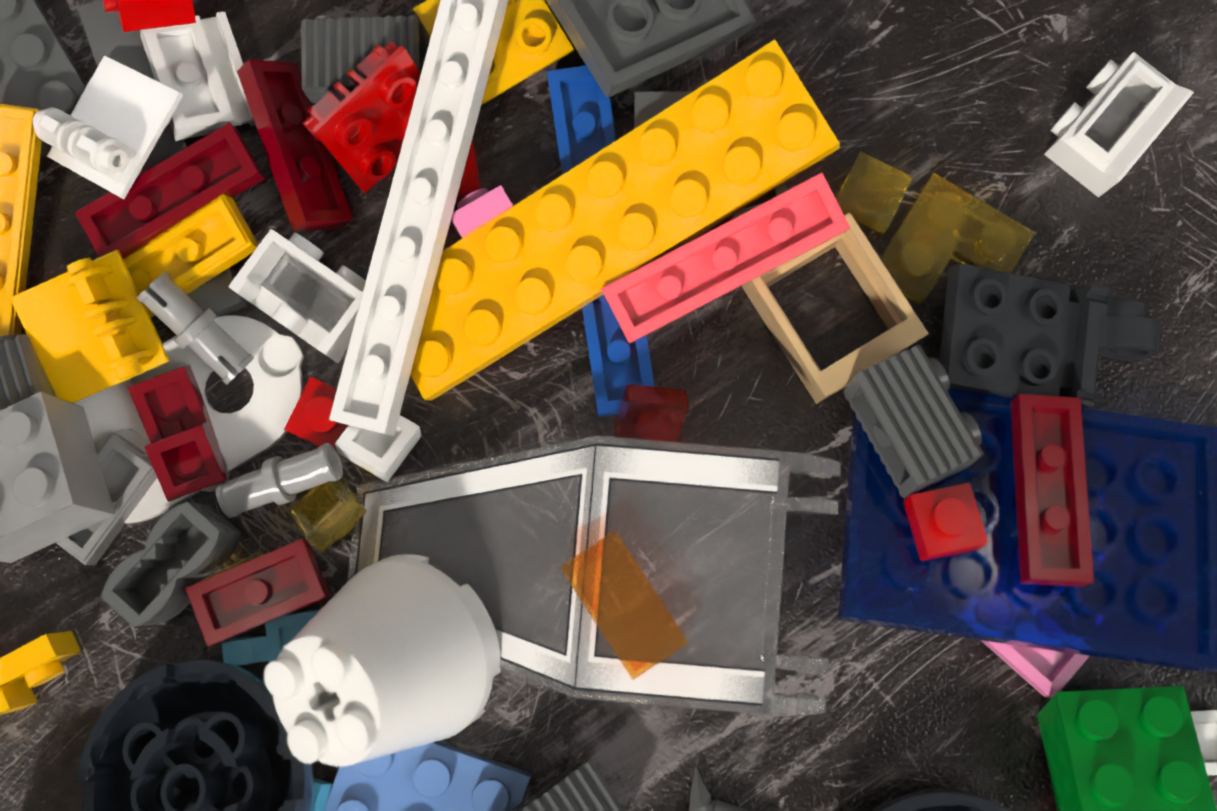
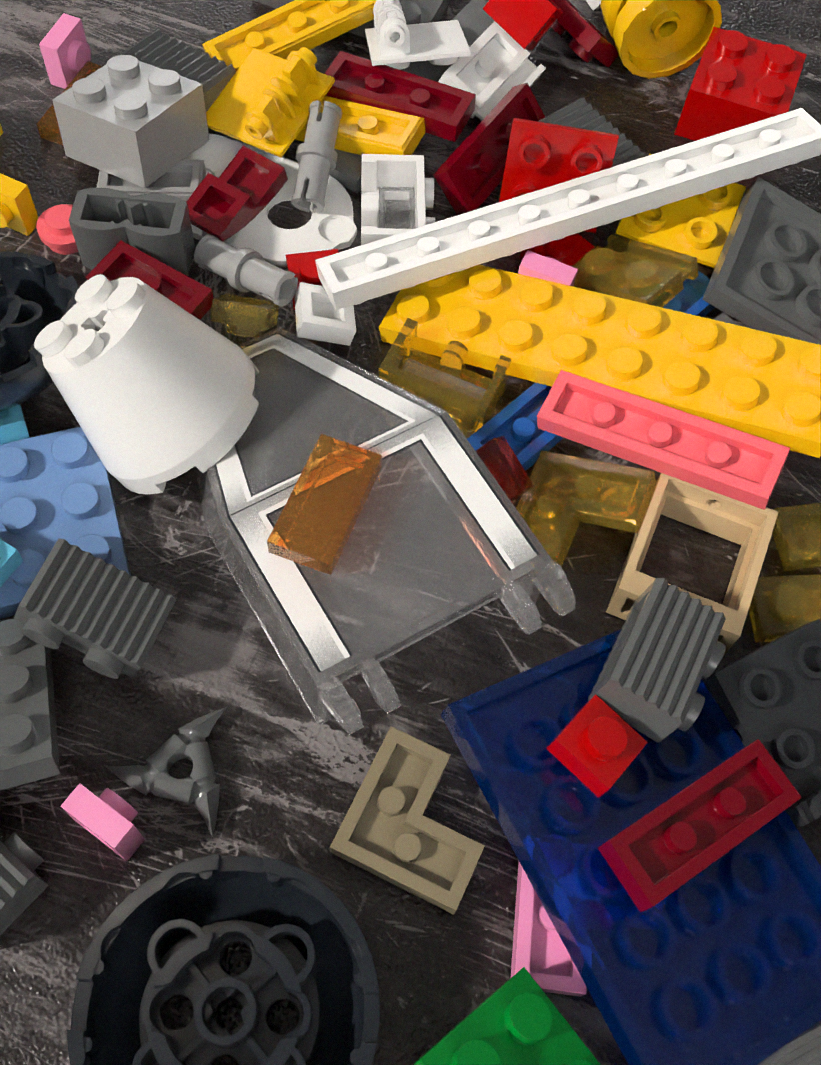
camera: 45 degrees right, 20 degrees down
none -> coral plate [36,204,78,255]
none -> dark tan plate [330,726,485,915]
none -> clear yellow window [379,318,512,436]
none -> clear yellow plate [513,451,656,571]
none -> clear yellow plate [572,234,699,307]

